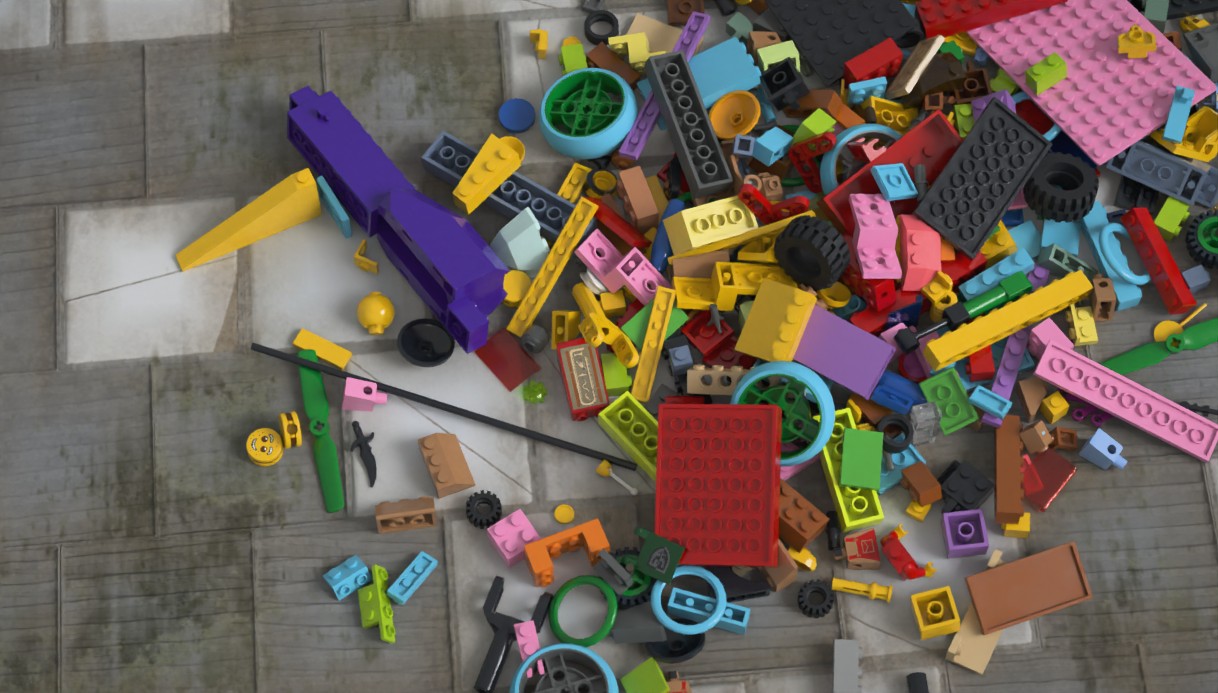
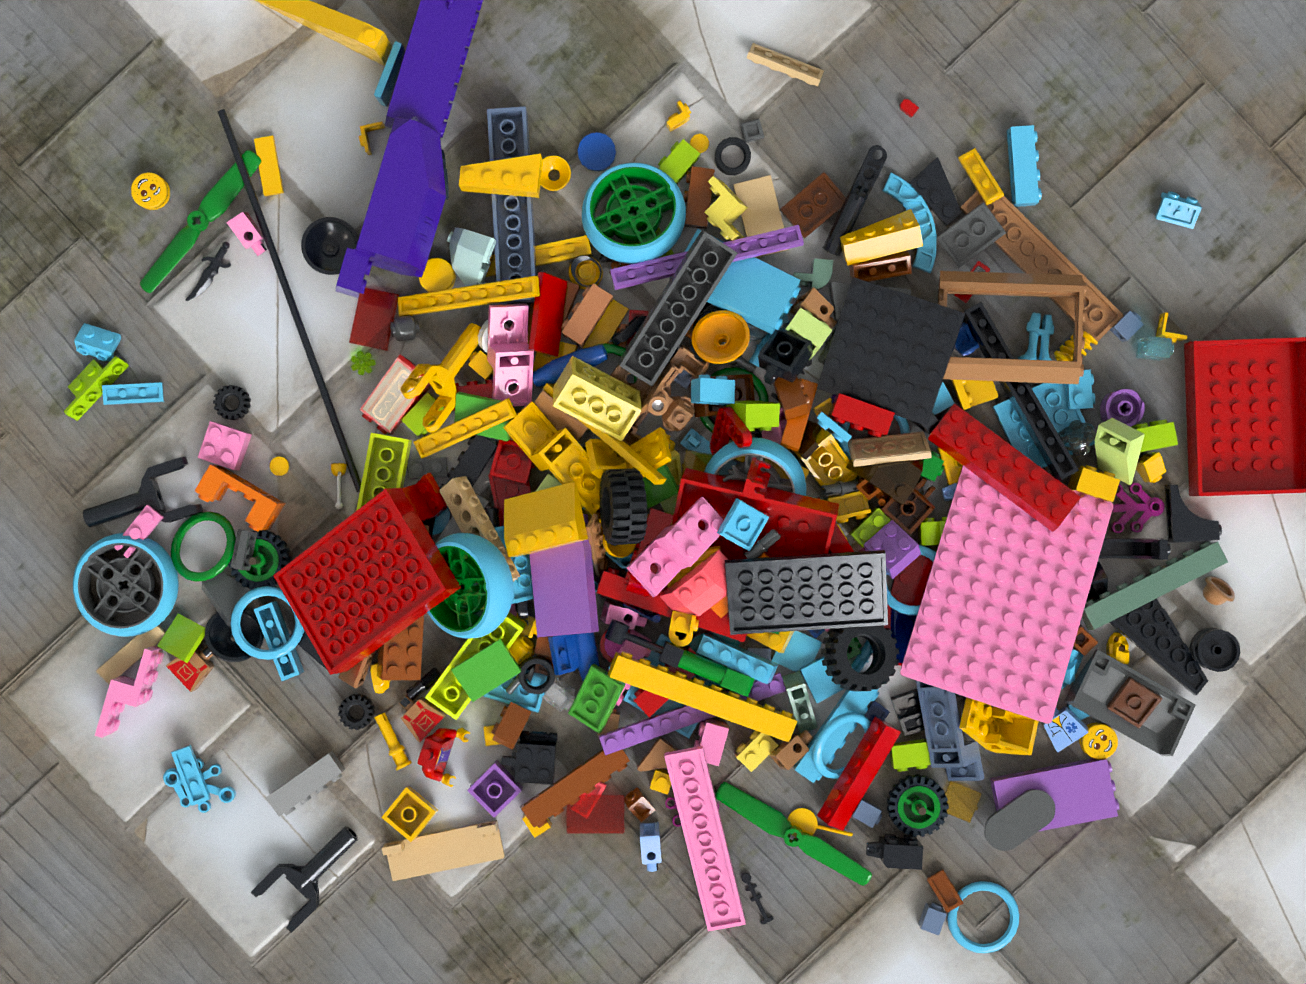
camera: 55 degrees right, 25 degrees up
yellow head [279,411,302,449] -> none
yellow brick [357,292,395,335] -> none
medium nougat slope [375,496,437,534] -> none
medium nougat slope [418,433,476,499] -> none
yellow slope [551,310,581,349] -> none
dark green flag [621,526,685,584] -> none
sand blue brick [669,345,693,376] -> none
dark grey bar [707,304,724,334] -> none
sand blue brick [731,134,755,159] -> none
red beam [738,184,810,225] -> none
dark orange tile [964,541,1093,635] -> none
medium azure tile [968,385,1012,420] -> none
medium nougat brick [1019,420,1053,454] -> none
lime brick [1025,52,1067,95] -> none
yellow plate [1117,24,1156,59] -> none
medium azure hinge [1162,86,1195,144] -> none

